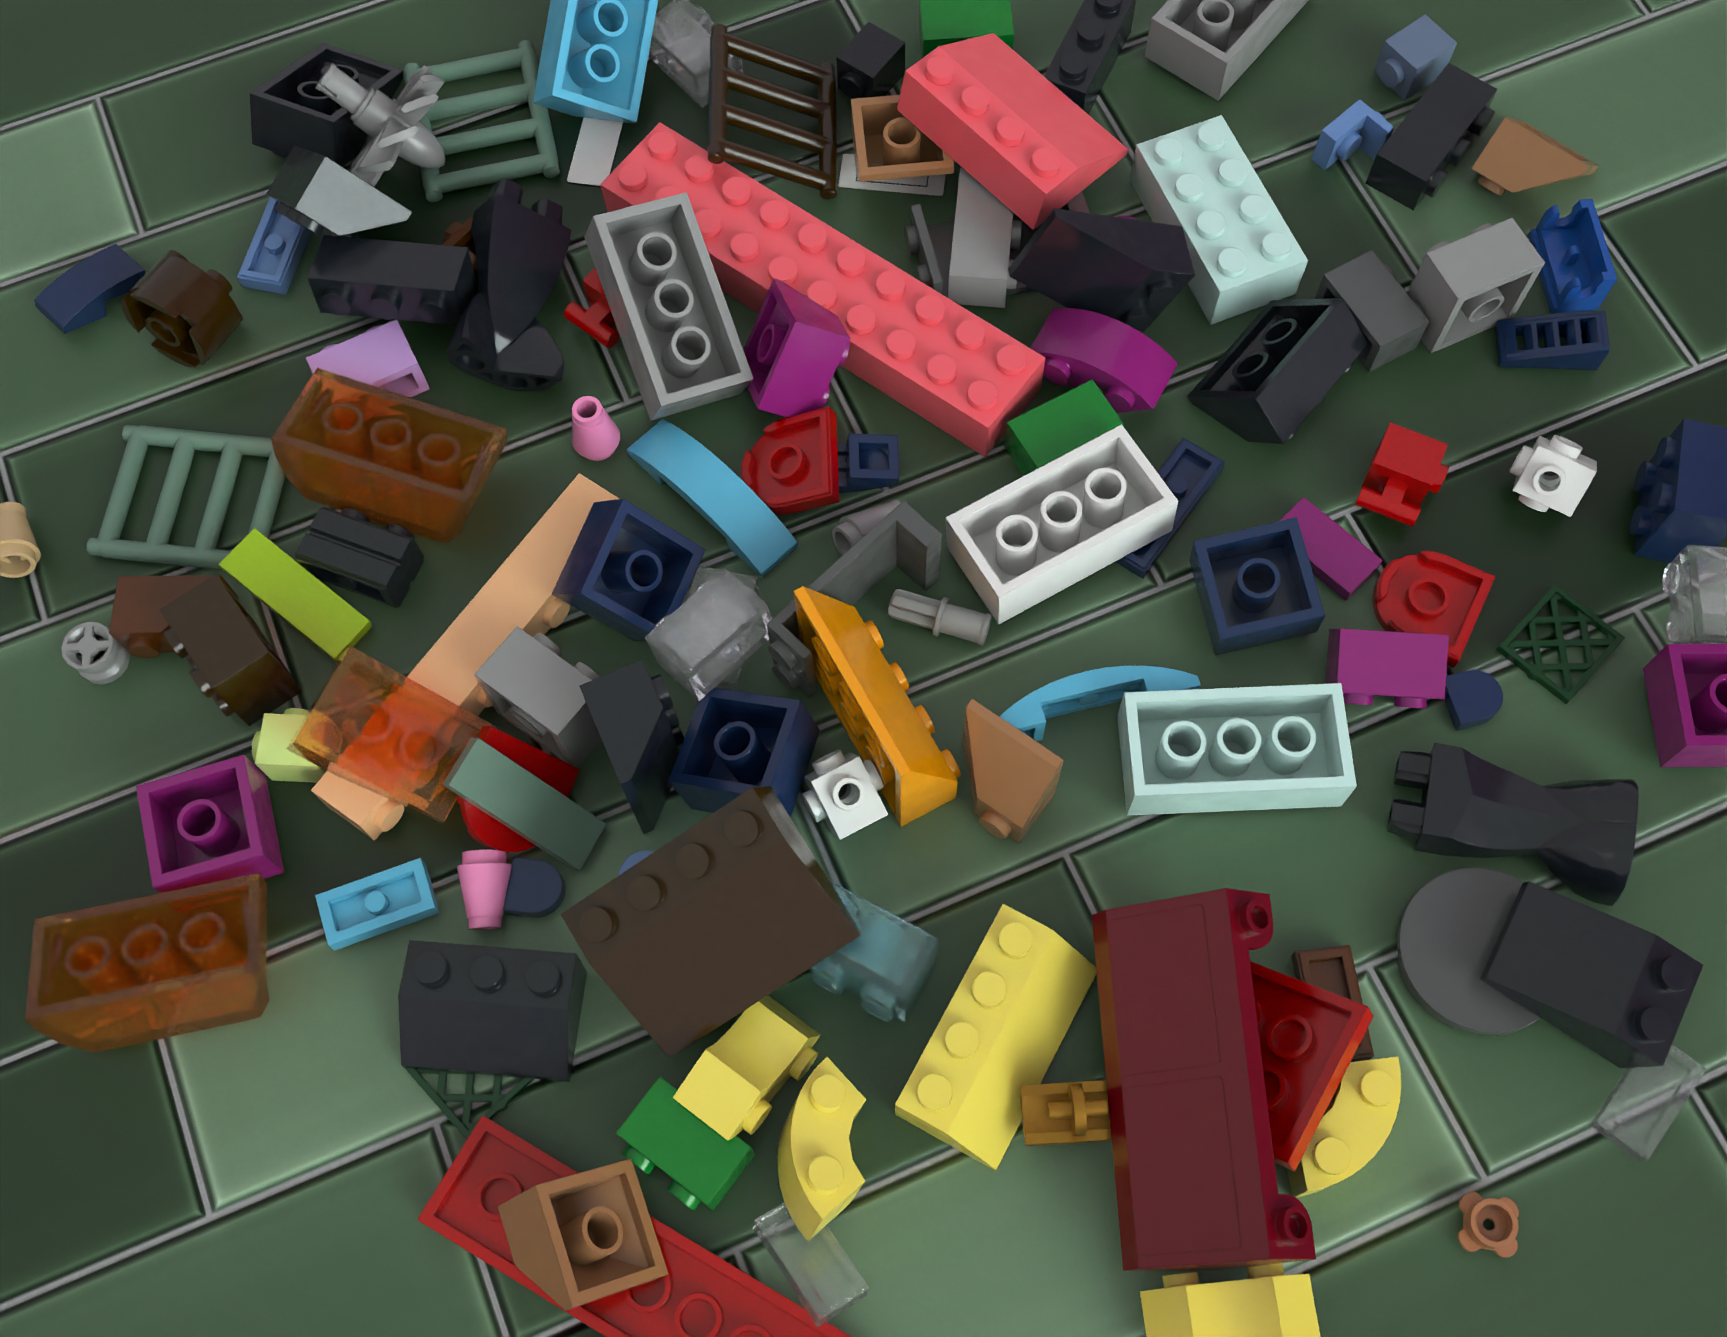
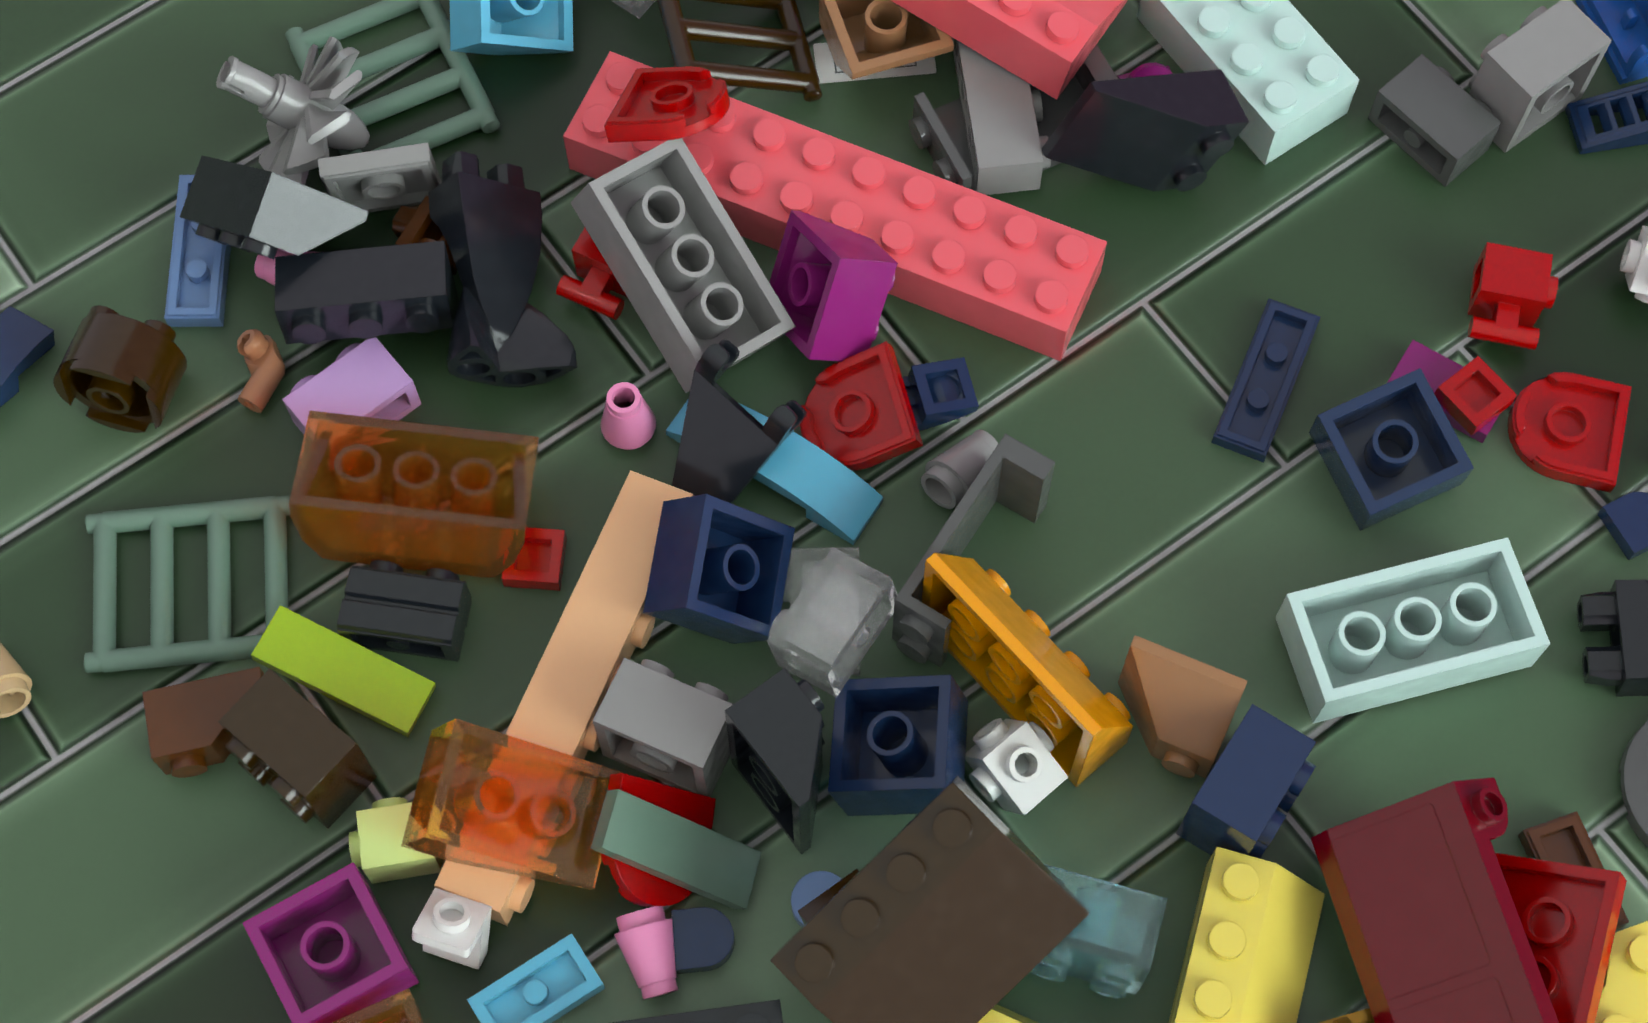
camera: 15 degrees left, 0 degrees up
light grey wheel [61,622,130,685] -> none
black slope [250,43,403,167] -> none
white sticker [567,118,623,186] -> none
light grey axle [888,589,992,646] -> none
white brick [945,424,1178,625] -> none
medium azure slope [999,666,1201,741] -> none
green brick [1004,379,1124,476] -> none
magenta brick [1031,308,1178,413] -> none
black slope [1187,298,1368,444] -> none
magenta brick [1325,629,1449,708] -> none
none -> nougat arm [237,329,285,413]
none -> light grey tile [317,143,442,212]
none -> white bracket [412,888,492,970]
none -> red tile [501,526,567,591]
none -> red tile [604,66,730,143]
none -> black flag [672,339,807,504]
none -> dark blue brick [1176,704,1316,858]
none -> red tile [1434,356,1517,436]

